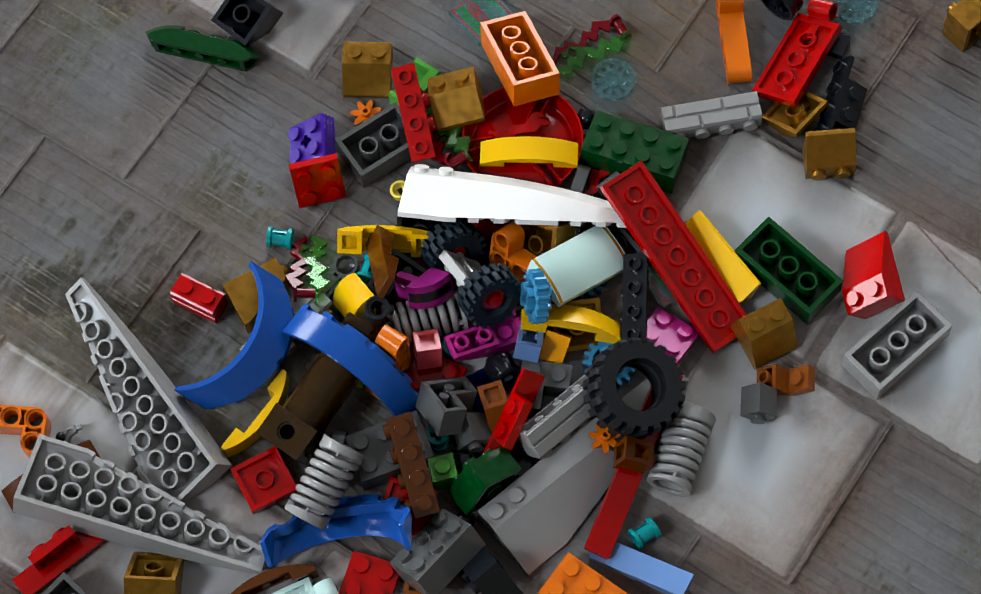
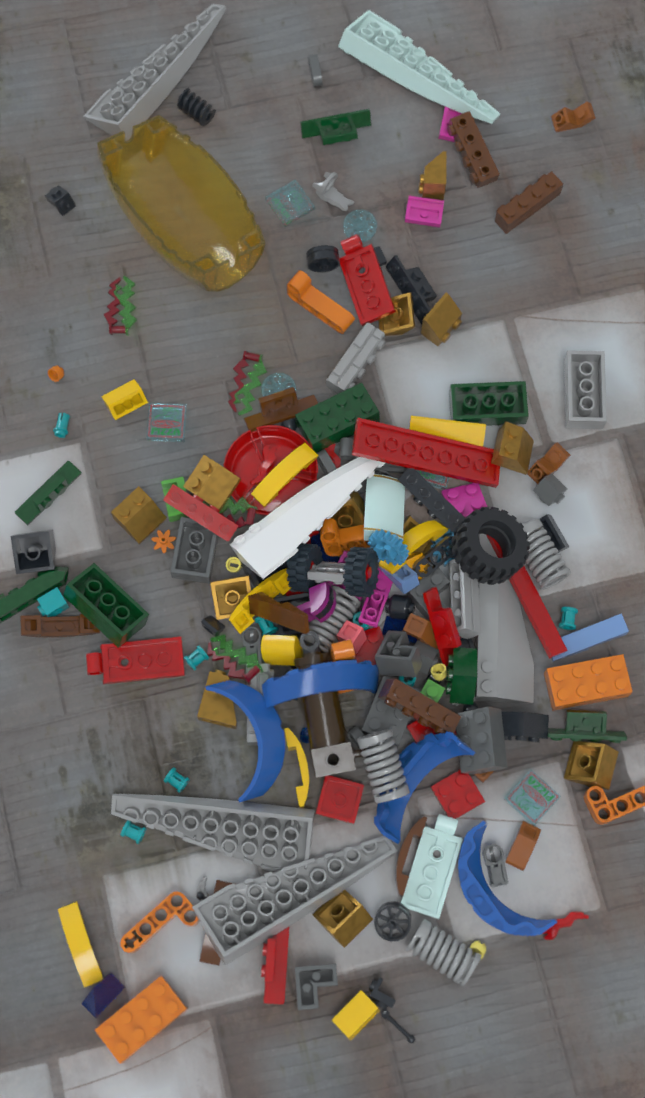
camera: 55 degrees left, 5 degrees up
red brick [170,273,228,324] -> none
dark purple brick [288,113,336,164] -> none
red plate [288,153,347,208] -> none
orange brick [480,11,560,107] -> none
orange plant [588,424,621,454] -> none
reddish brown brick [613,435,655,474] -> none
red slope [842,231,905,319] -> none
none -> reddish brown slope [20,614,100,637]
none -> teal brick [37,587,69,617]
none -> dark green brick [63,563,149,648]
none -> red hinge [86,637,185,684]
none -> teal bush [120,820,147,844]
none -> teal bush [163,767,190,794]
none -> black slope [201,615,225,637]
none -> pearl gold slope [210,575,251,620]
none -> reddish brown bracket [244,387,318,432]
none -> dark pink plate [405,196,444,227]
none -> black beam [412,536,454,577]
none -> light yellow hinge [431,663,447,681]
none -> black slope [540,514,569,553]

